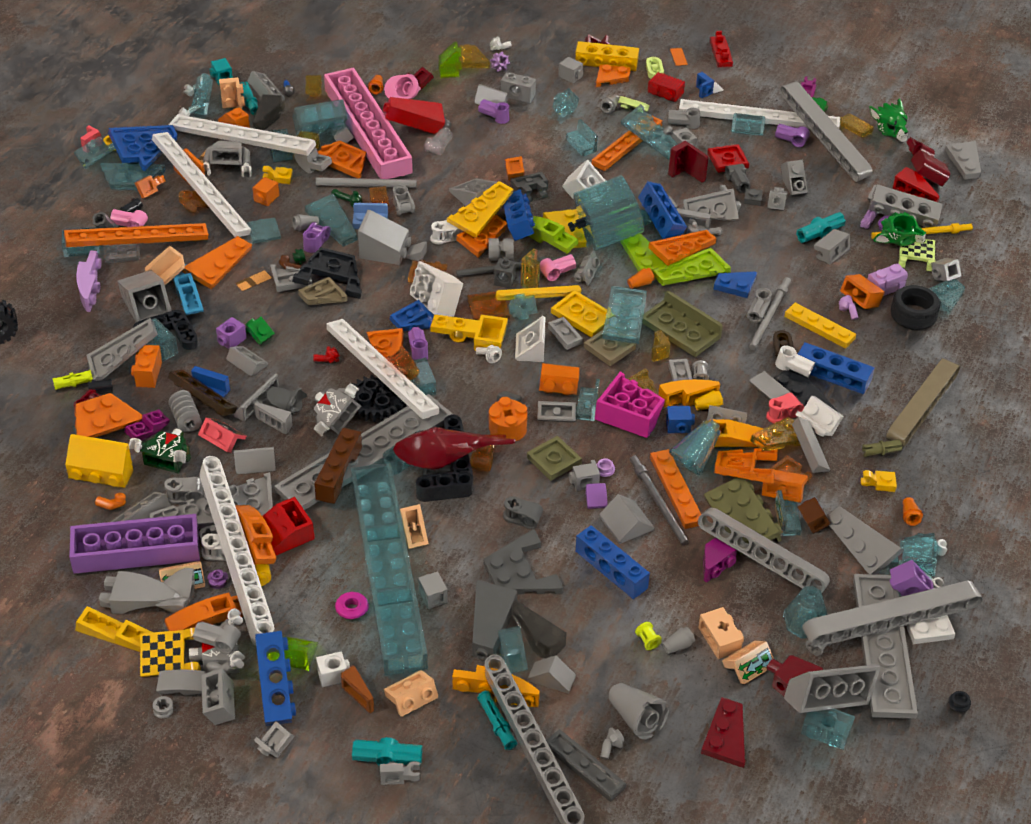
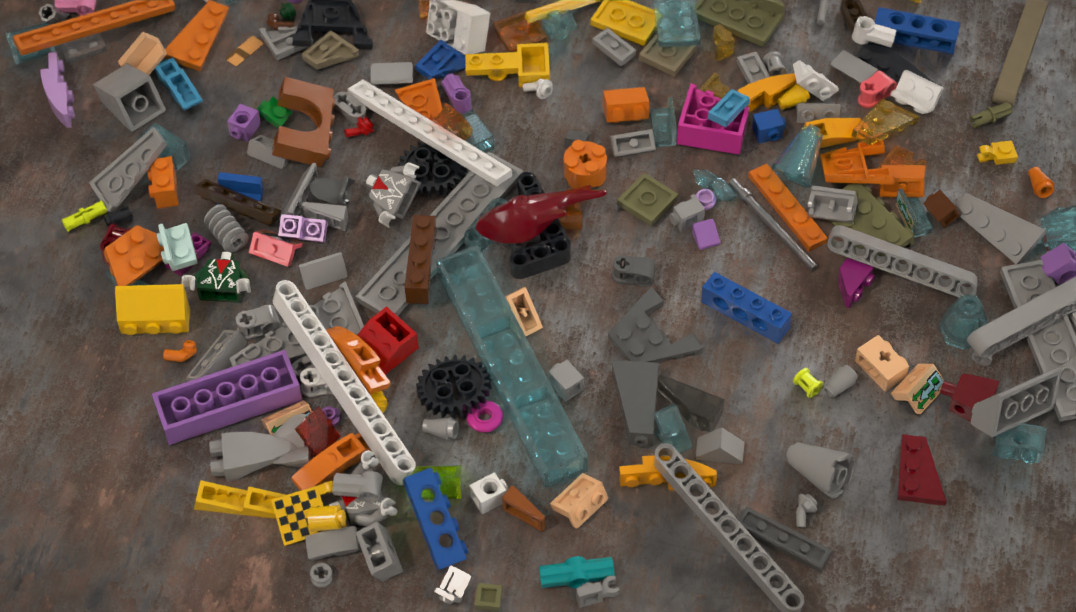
camera: 10 degrees left, 10 degrees up
black beam [133,310,198,350] -> none
teal pin [477,691,518,750] -> none
white slope [515,316,545,362] -> none
light grey slope [599,494,655,544] -> none
light grey slope [792,417,830,473] -> none
none -> light aqua bracket [157,223,198,271]
none -> dark orange arch [272,77,336,167]
none -> lavender slope [278,214,328,243]
none -> clear red piece [295,406,341,457]
none -> yellow brick [308,505,346,531]
none -> light grey beam [333,91,367,124]
none -> light grey slope [371,62,413,84]
none -> black gear [416,355,492,418]
none -> light grey cone [422,417,459,441]
none -> olive plate [475,583,503,612]
none -> clear light blue slope [692,169,737,201]
none -> dark azure plate [708,89,750,127]
none -> white bracket [793,60,839,101]
none -> light grey hinge [808,185,858,223]

